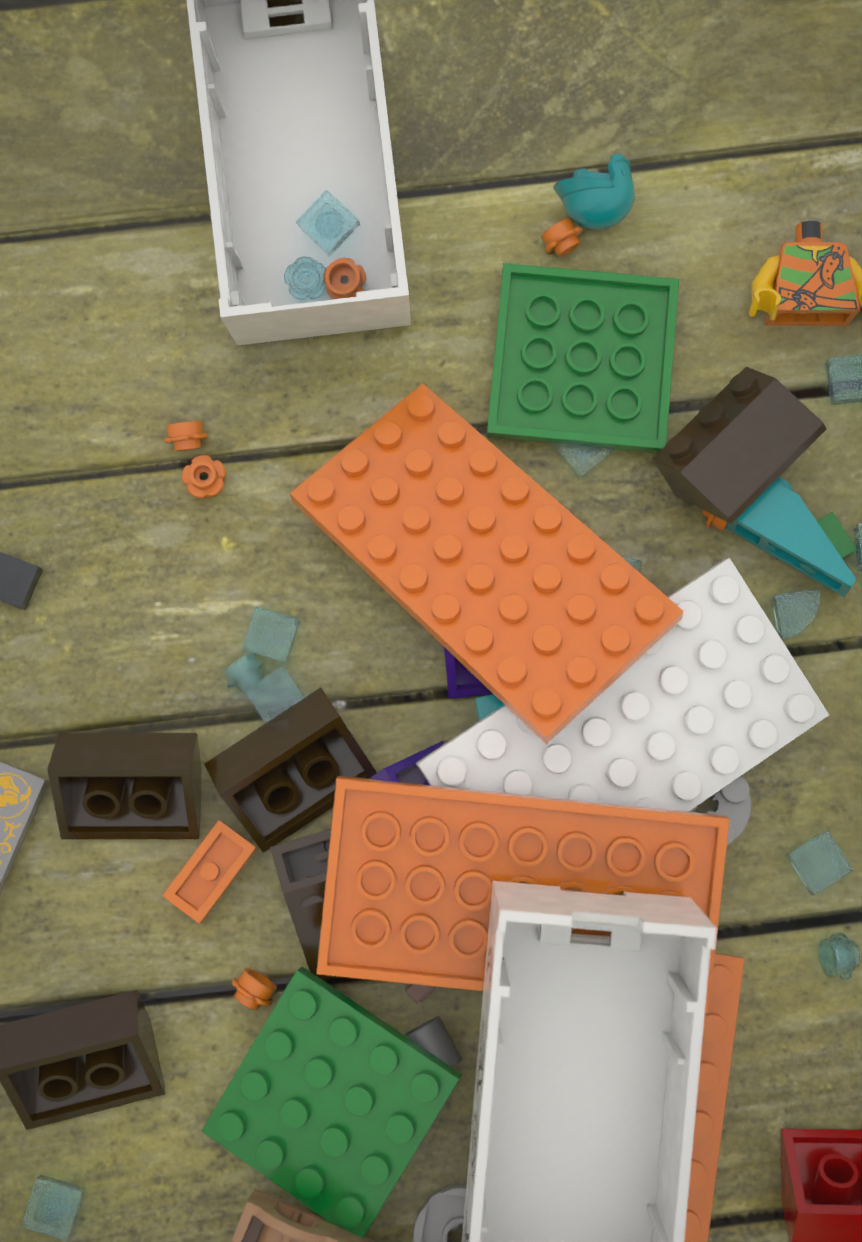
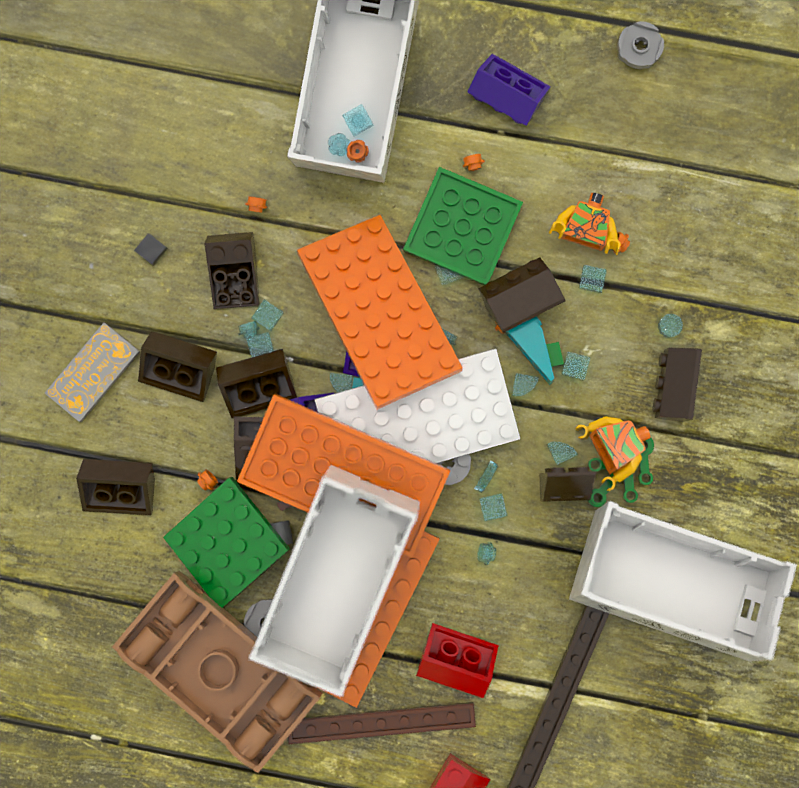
camera: 20 degrees right, 5 degrees up
clear light blue plate [21,1175,86,1241] -> none
orange plate [162,820,258,924] -> none
orange plate [182,455,226,499] -> none
teal helmet [553,153,635,230] -> none
none -> dark brown slope [204,232,259,309]
none -> clear light blue tile [330,373,353,393]
none -> dark purple slope [468,54,551,126]
none -> clear light blue tile [474,460,498,492]

